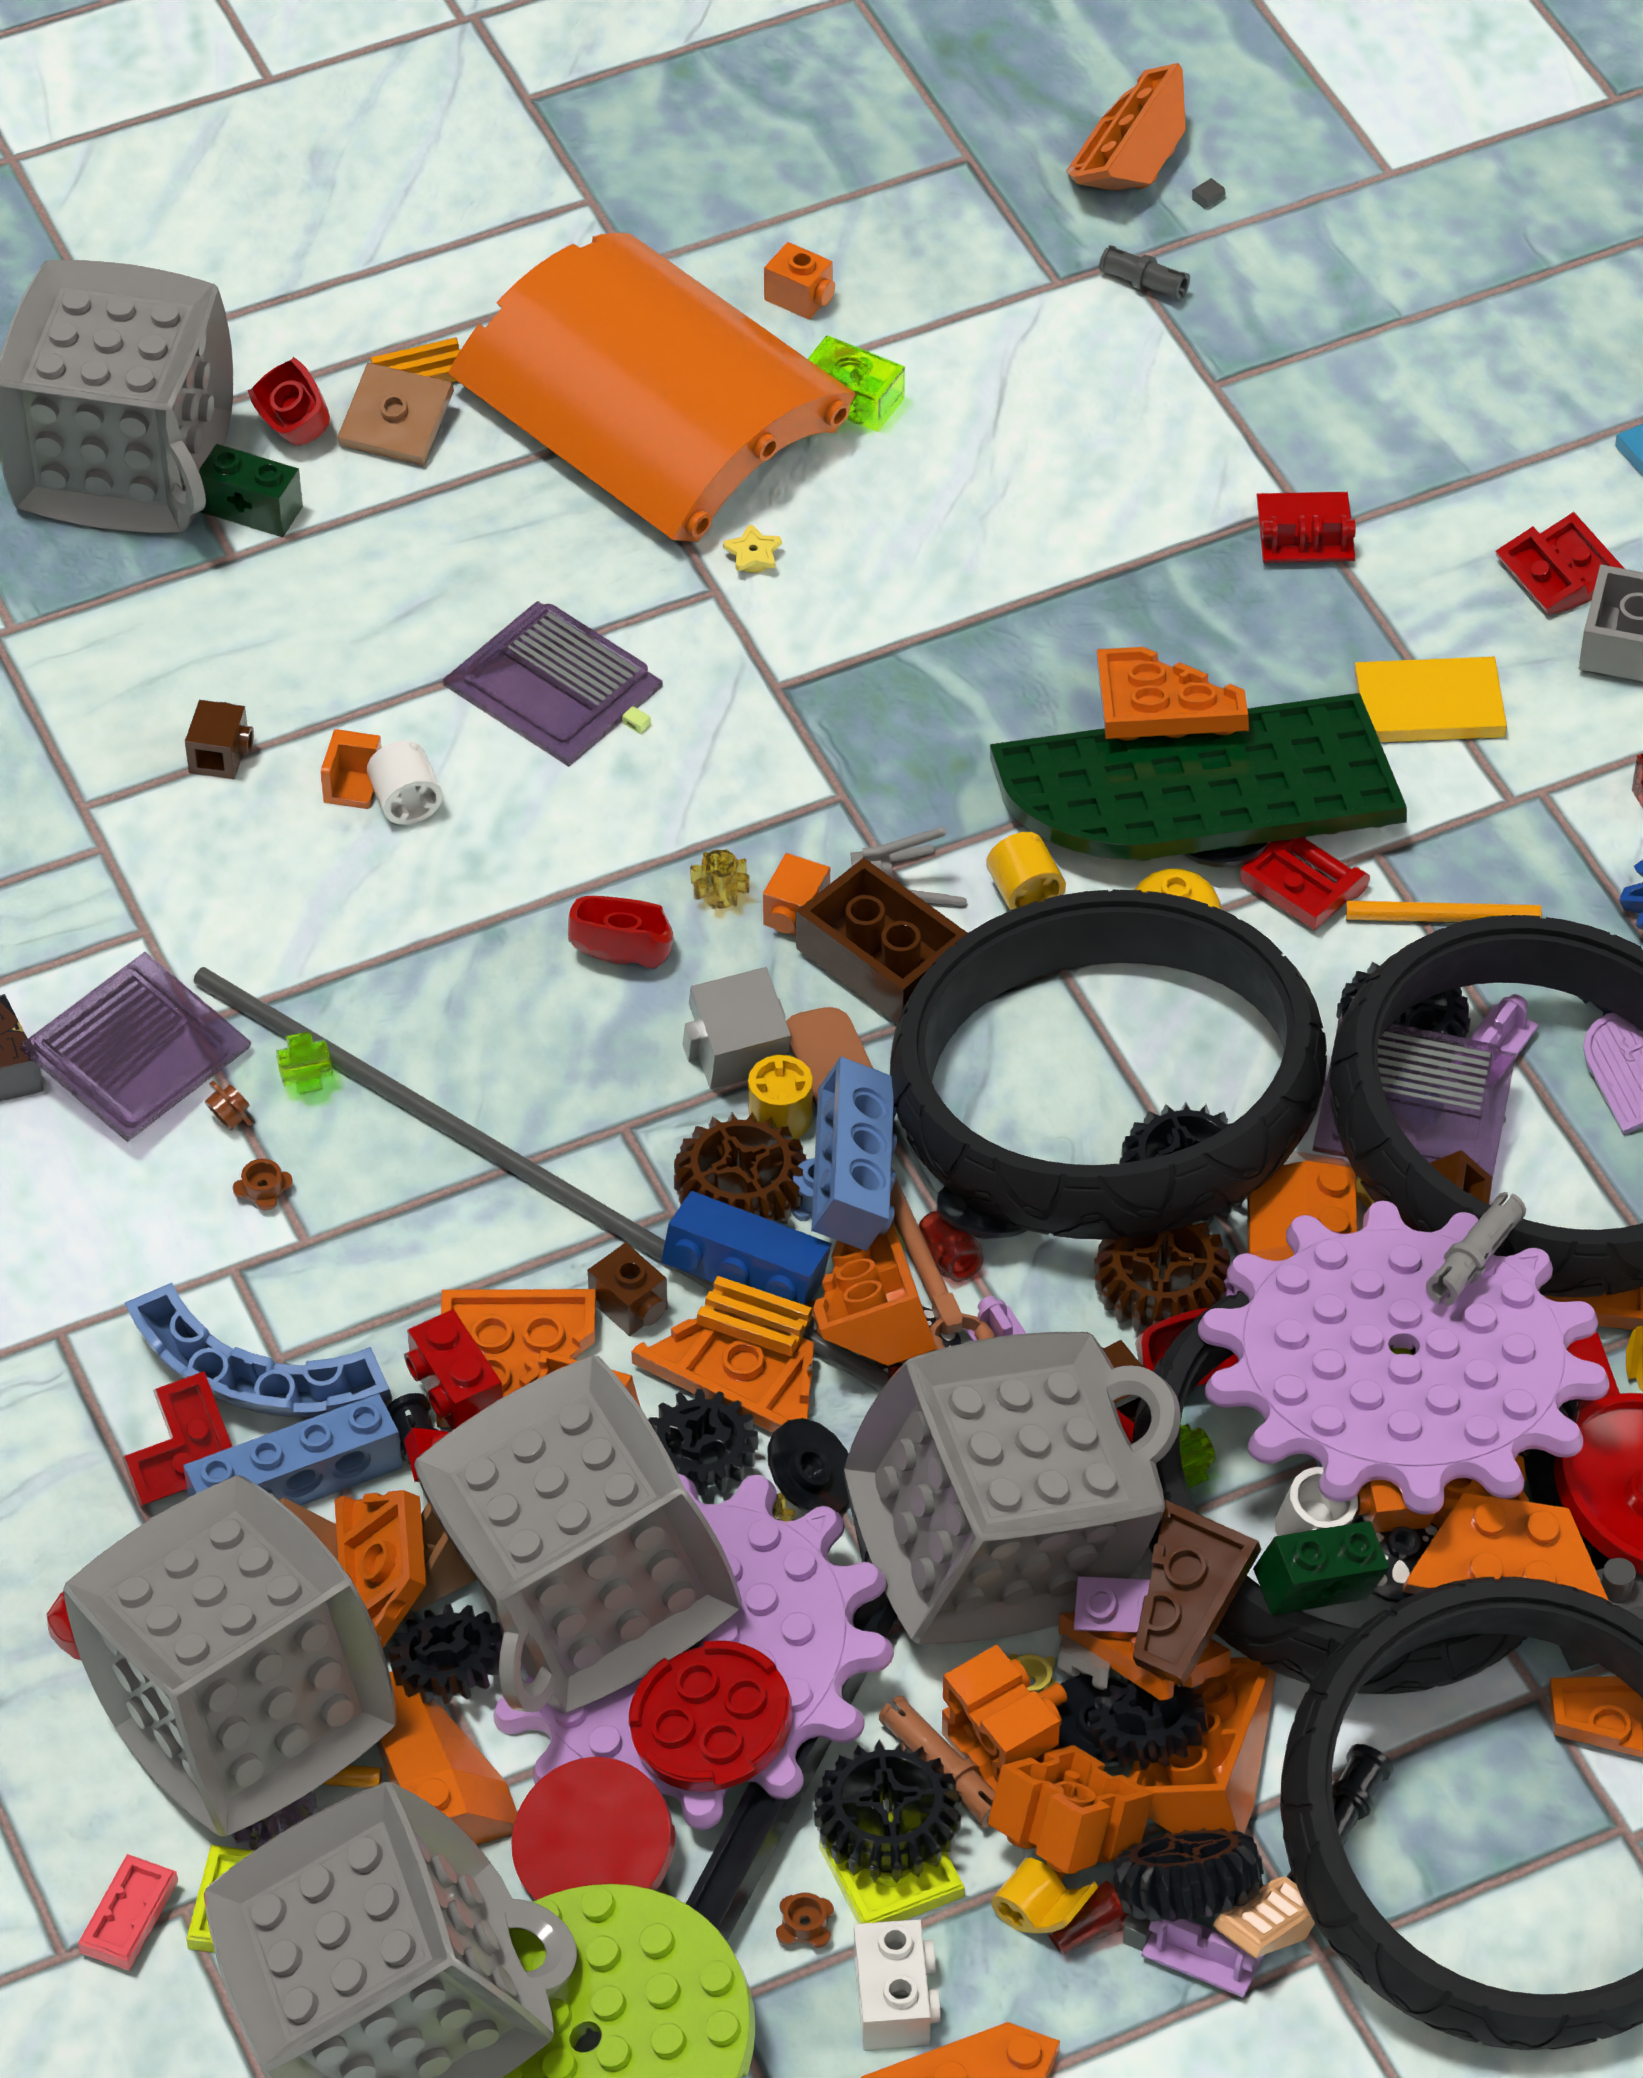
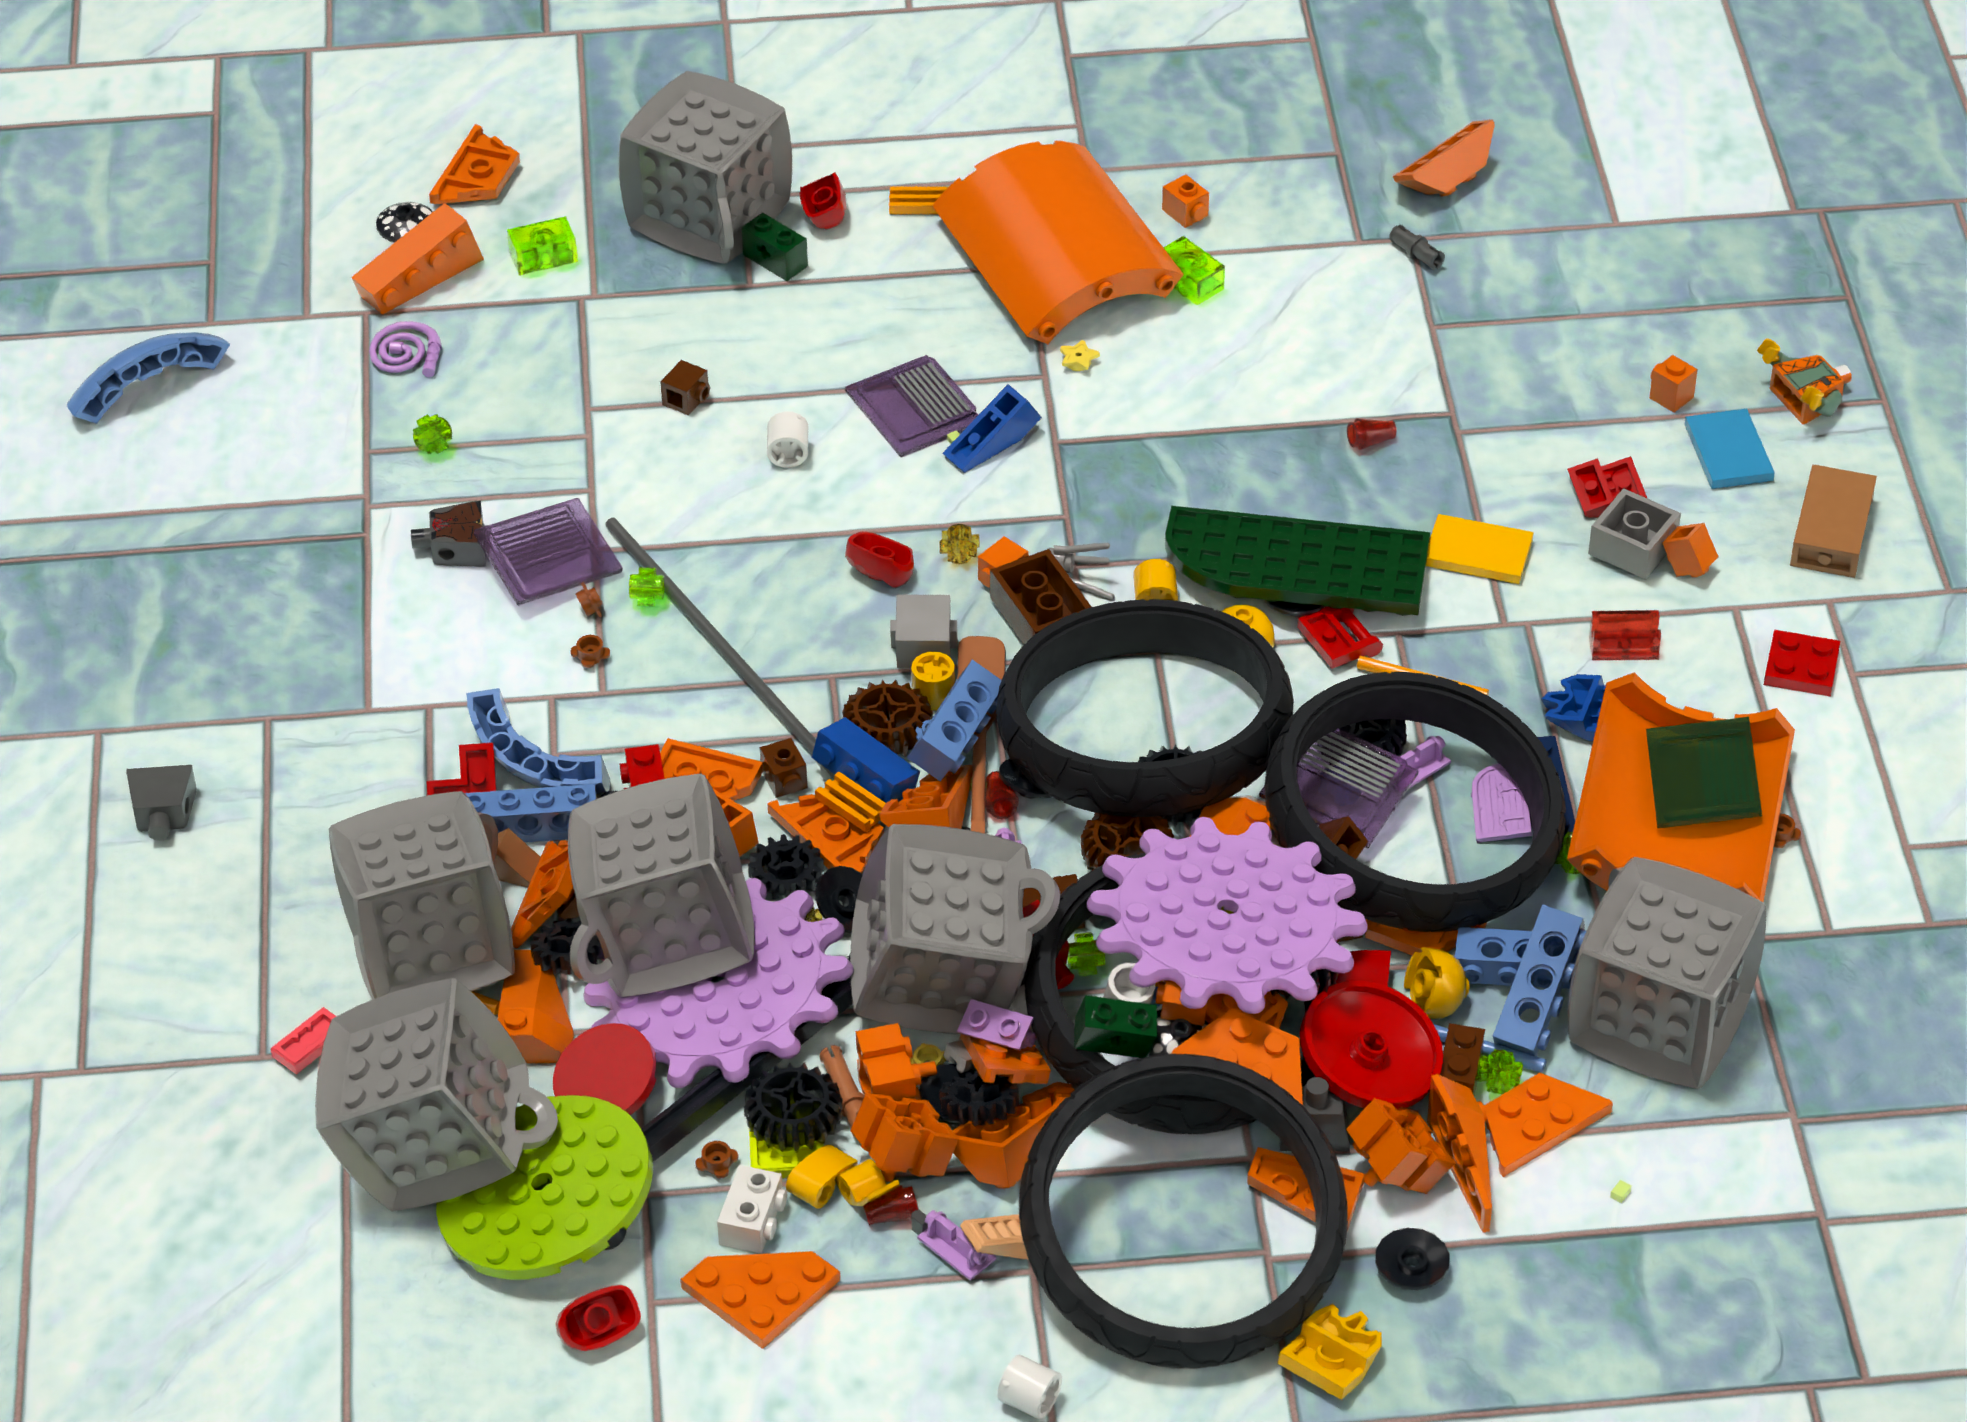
camera: 20 degrees right, 5 degrees down
orange panel [321,729,382,809] -> none
medium nougat plate [337,362,454,466] -> none
red tile [629,1641,793,1792] -> none
orange plate [1097,647,1249,741] -> none
black gear [1113,1828,1264,1922] -> none
reddish brown wing [1133,1499,1262,1687] -> none
dark grey piece [1192,178,1226,209] -> none
red hinge [1256,492,1356,563] -> none
black pin [1287,1744,1394,1884] -> none
light grey pin [1426,1192,1526,1306] -> none
none -> yellow panel [785,1144,858,1209]
none -> blue slope [943,384,1042,473]
none -> clear red cone [1347,418,1397,449]
none -> orange brick [1649,355,1698,413]

